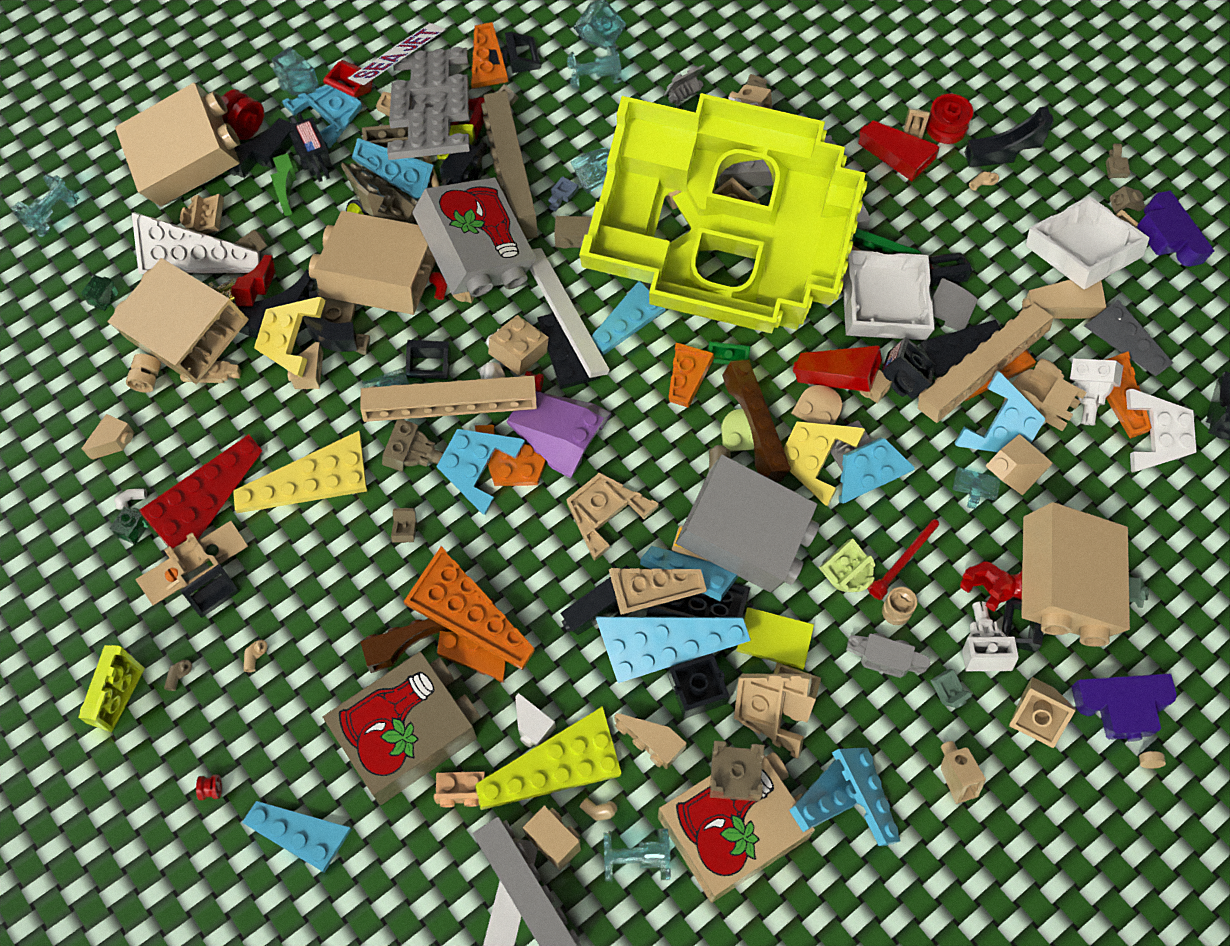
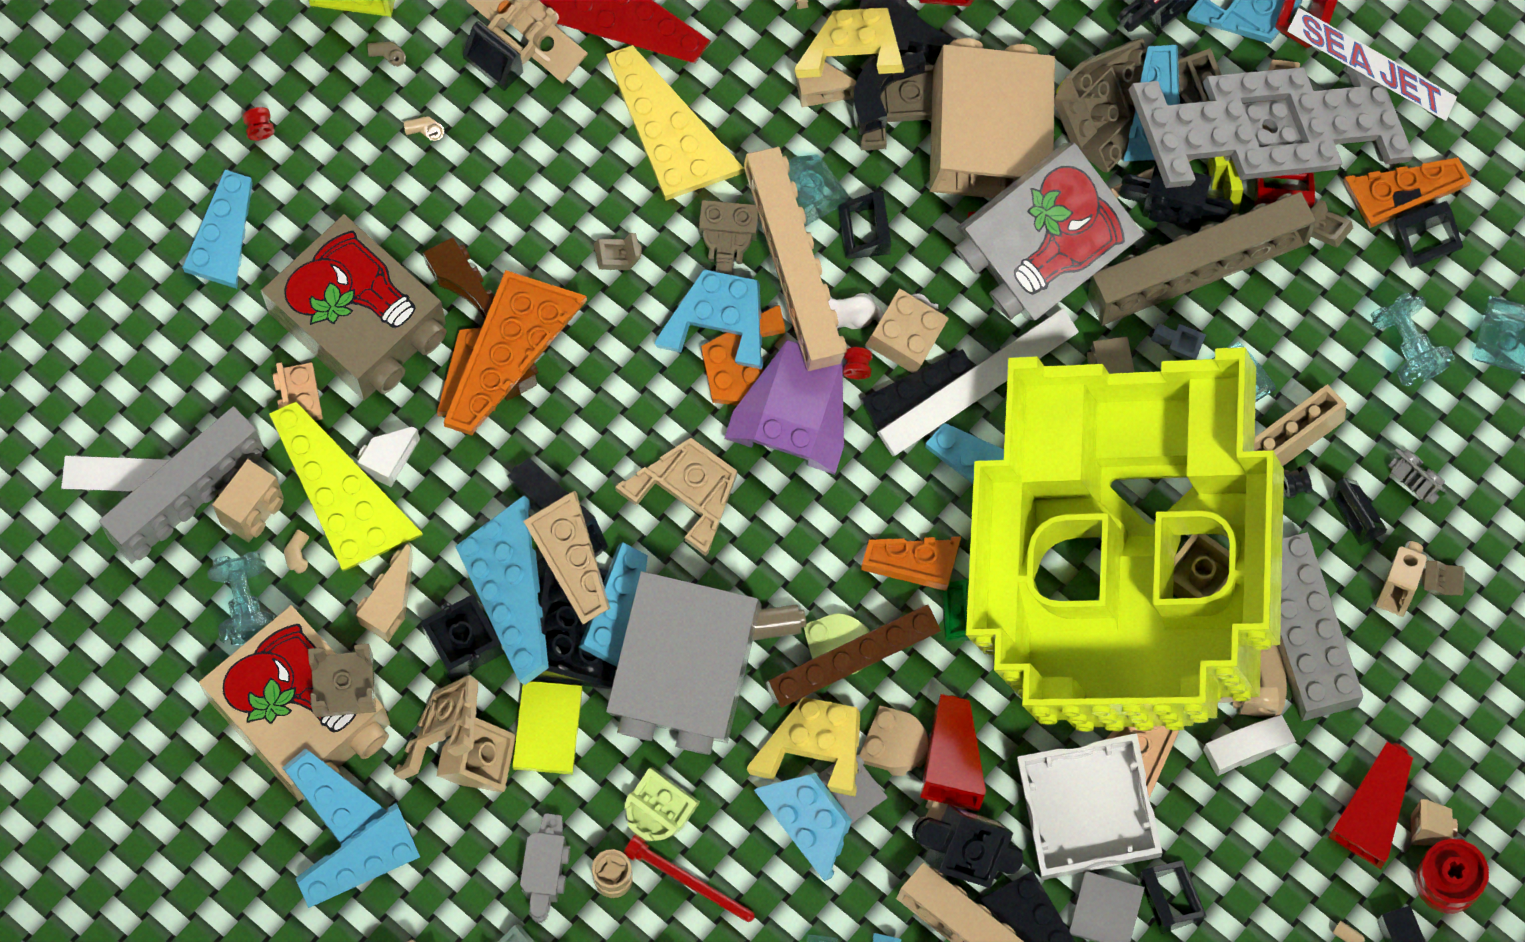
camera: 80 degrees right, 5 degrees up
green wing [852,228,921,255] -> none

